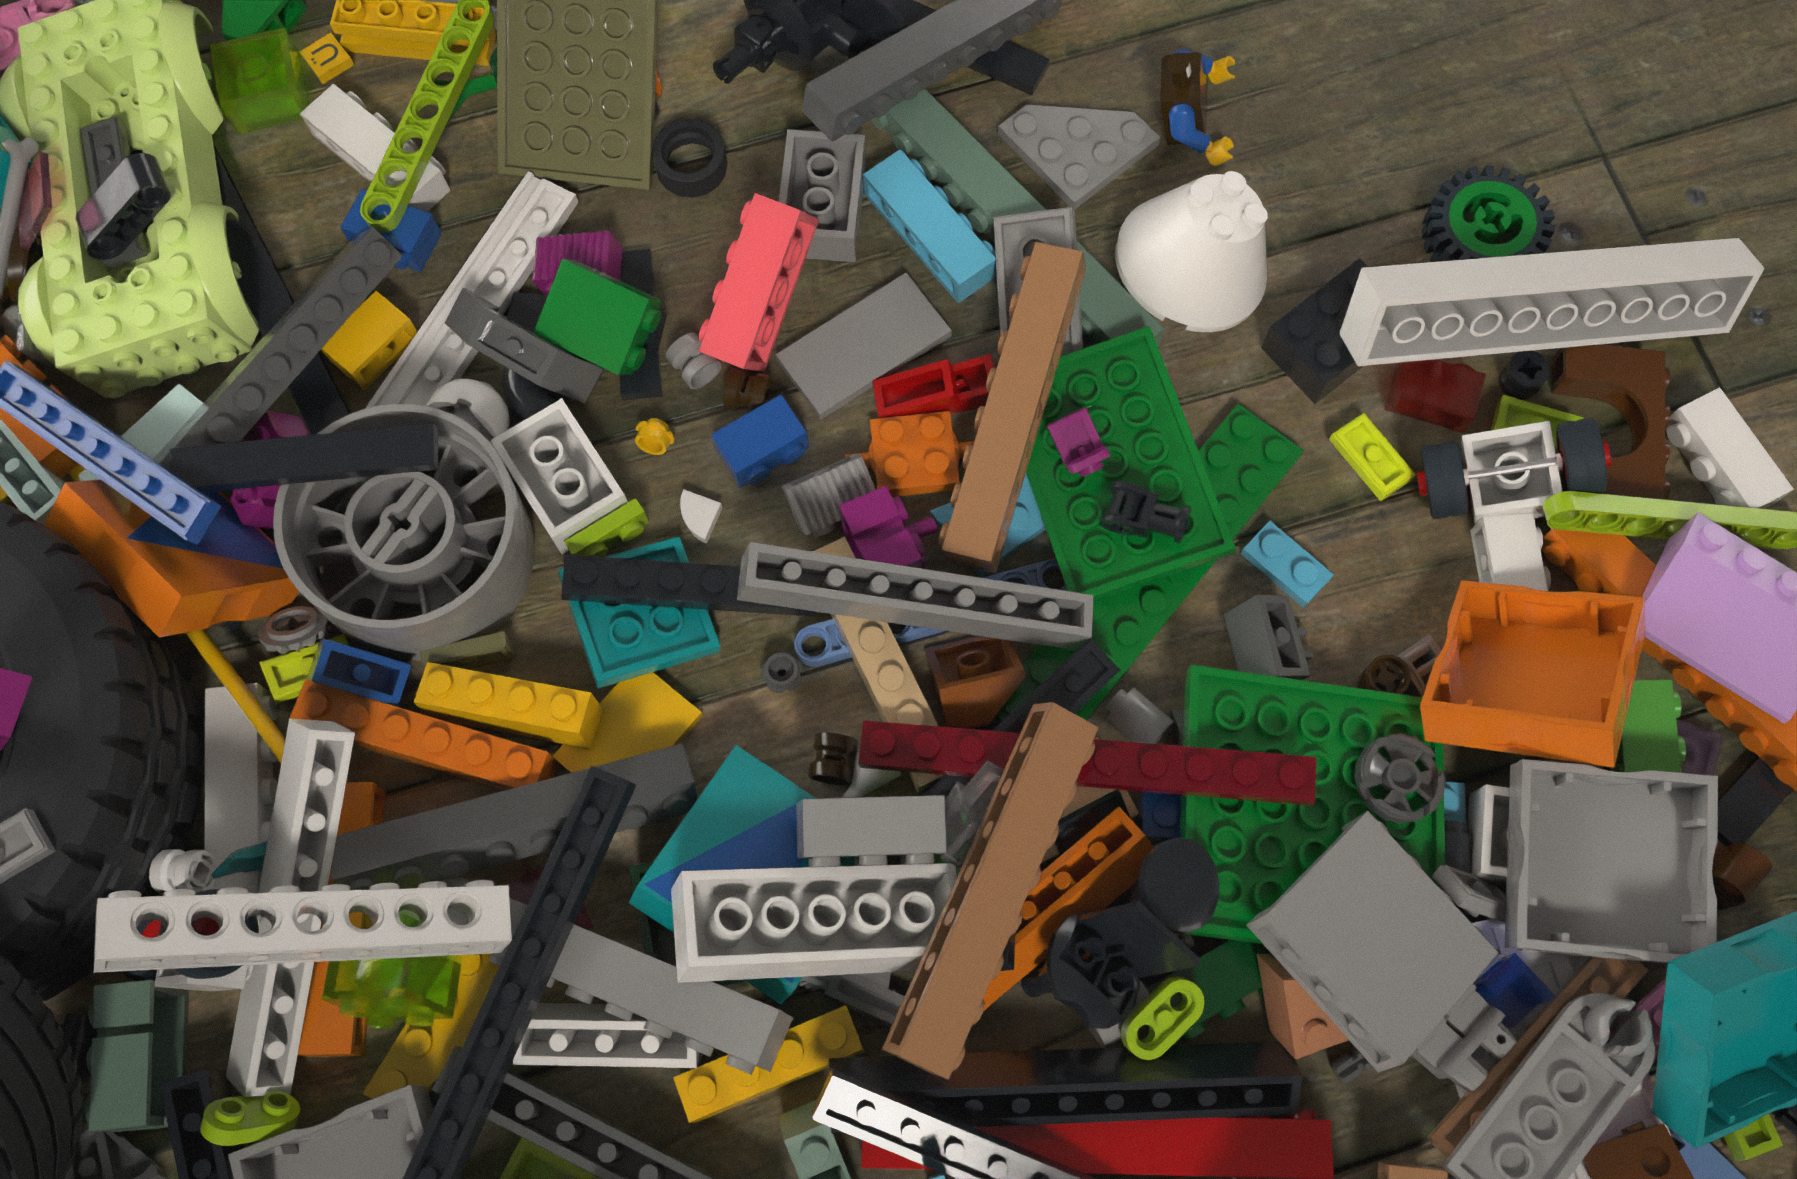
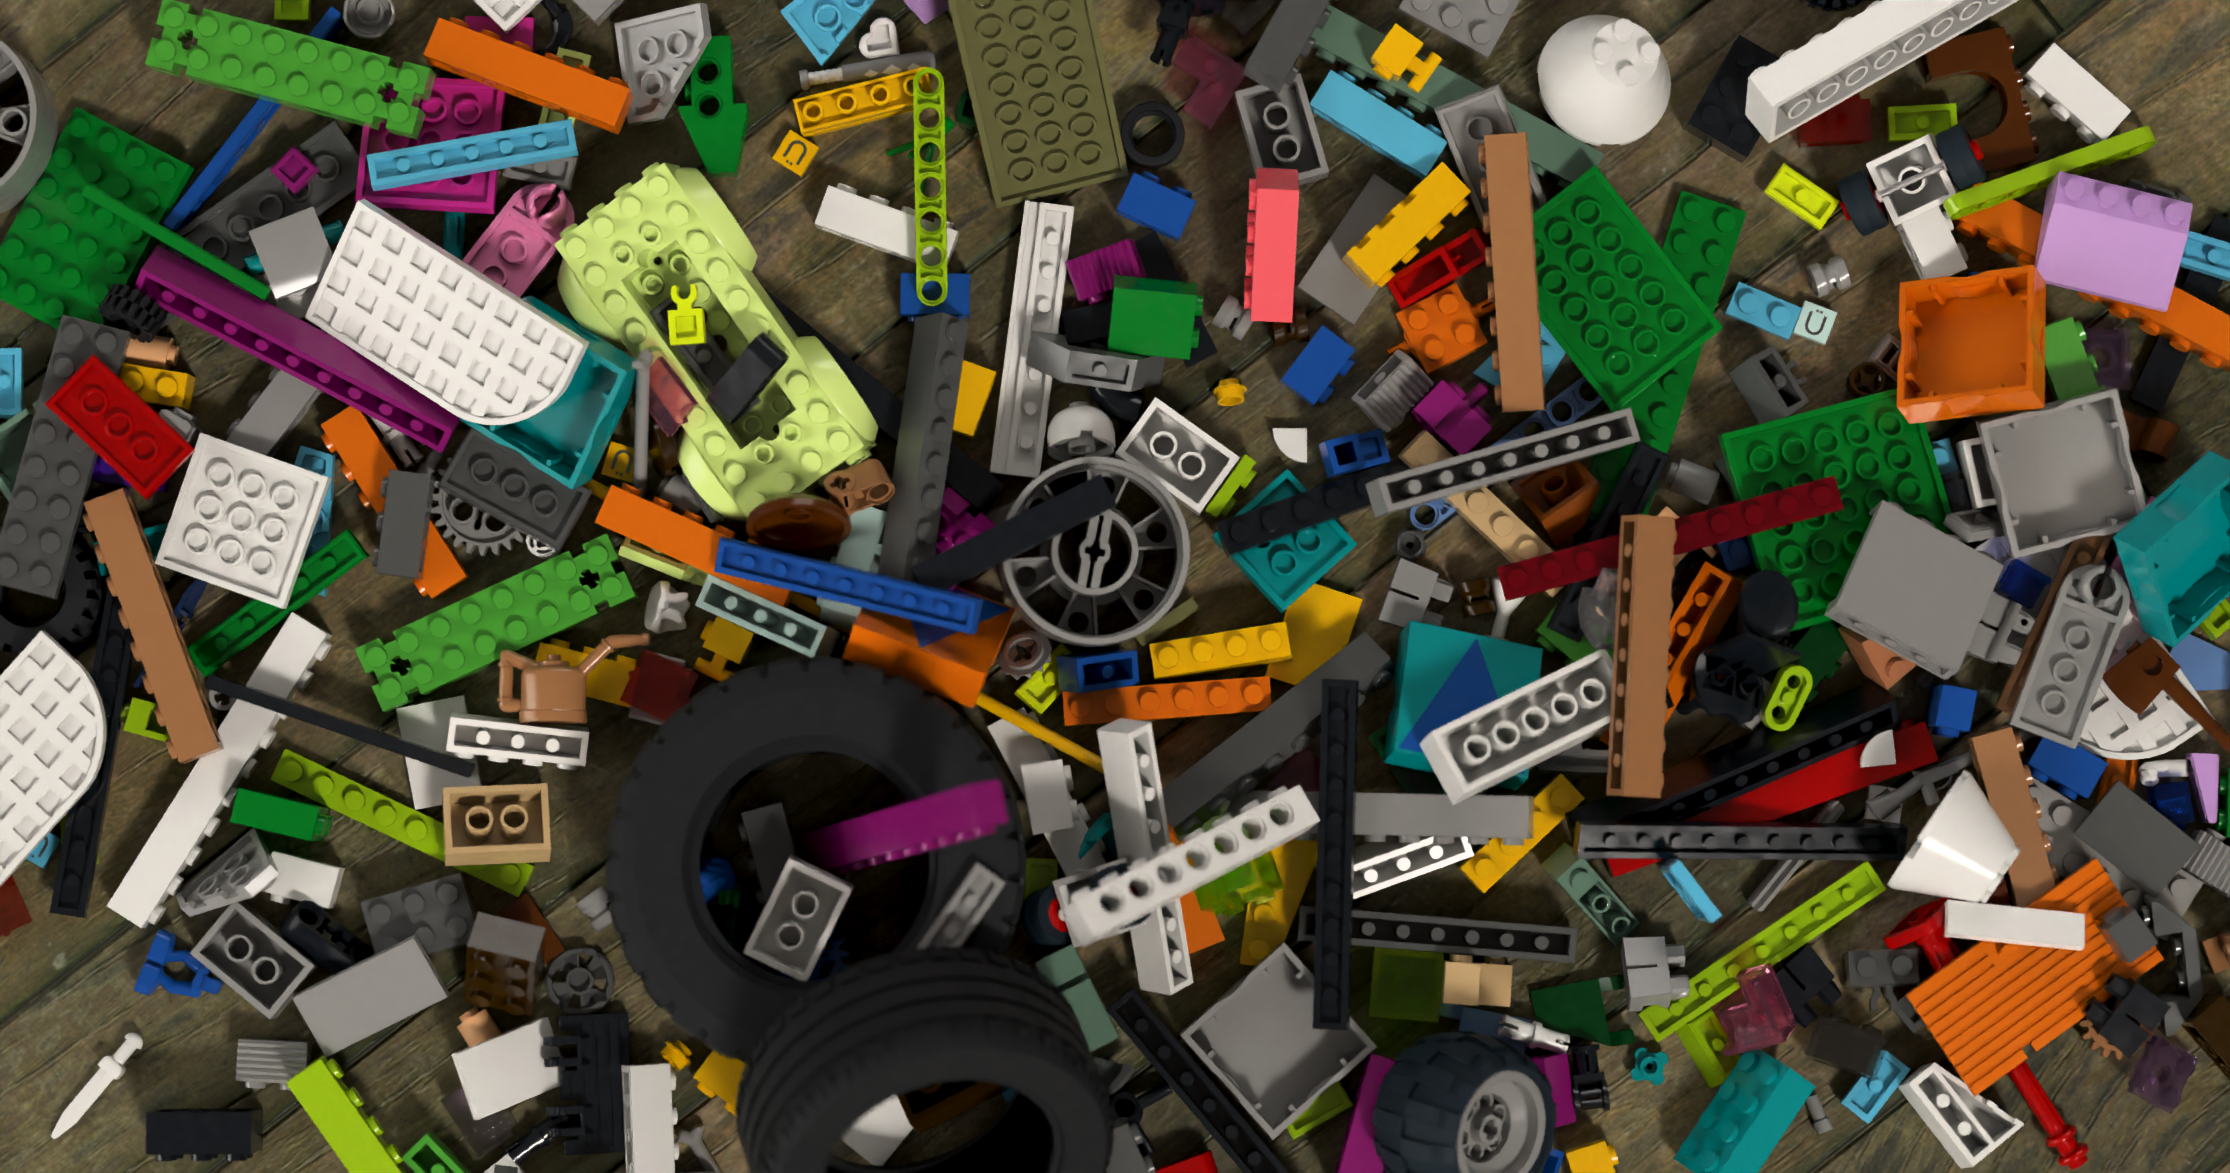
camera: 25 degrees left, 15 degrees up
white wheel [149,849,218,894] -> none
lime plate [200,1090,300,1146] -> none
clear neon green brick [210,28,310,135] -> none
light grey brick [796,795,946,867] -> none
magenta bracket [1046,407,1111,477] -> none
black connector [1099,481,1192,544] -> none
dark grey piece [1354,733,1445,824] -> none
black wheel [1499,351,1550,400] -> none
none -> neon yellow plate [668,284,706,346]
none -> reddish brown dish [746,493,851,552]
none -> medium nougat piece [824,459,895,516]
none -> white brick [1021,759,1080,835]
none -> blue brick [1116,171,1196,242]
none -> clear pink panel [1172,34,1247,133]
none -> blue brick [1318,428,1390,478]
none -> yellow wedge [1341,162,1471,290]
none -> yellow brick [1370,23,1442,93]
none -> light grey hips [1377,558,1454,629]
none -> light aqua tile [1792,300,1837,346]
none -> light grey wheel [1806,255,1851,298]
none -> white tile [1860,730,1896,768]
none -> blue brick [1925,684,1977,738]

